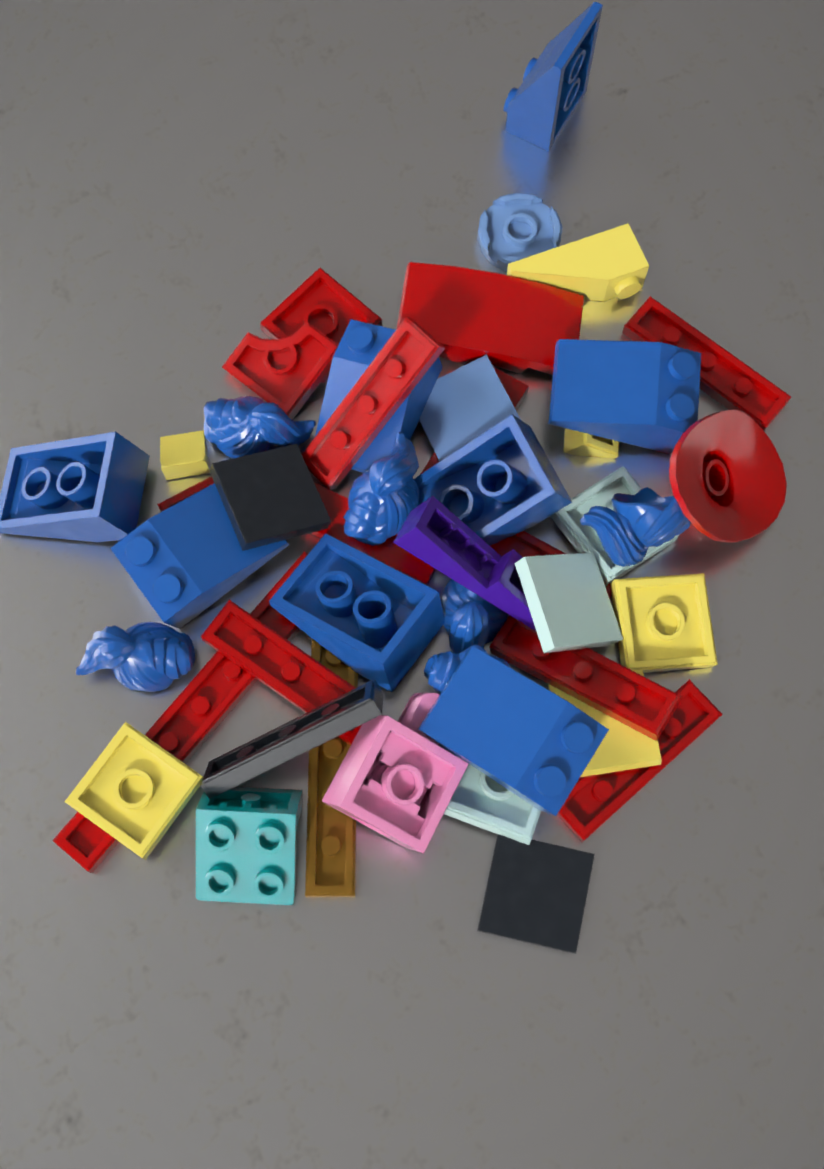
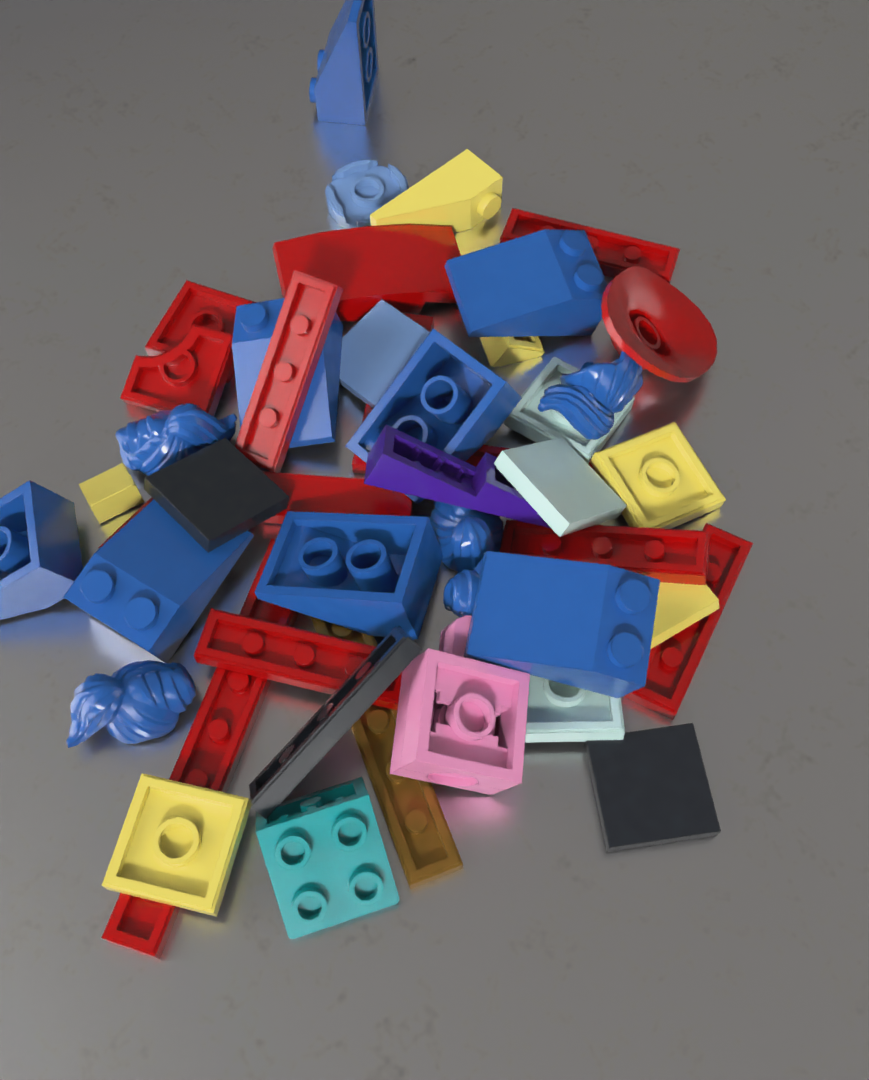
camera: 20 degrees left, 10 degrees down
blue hair [343,432,419,546] -> none

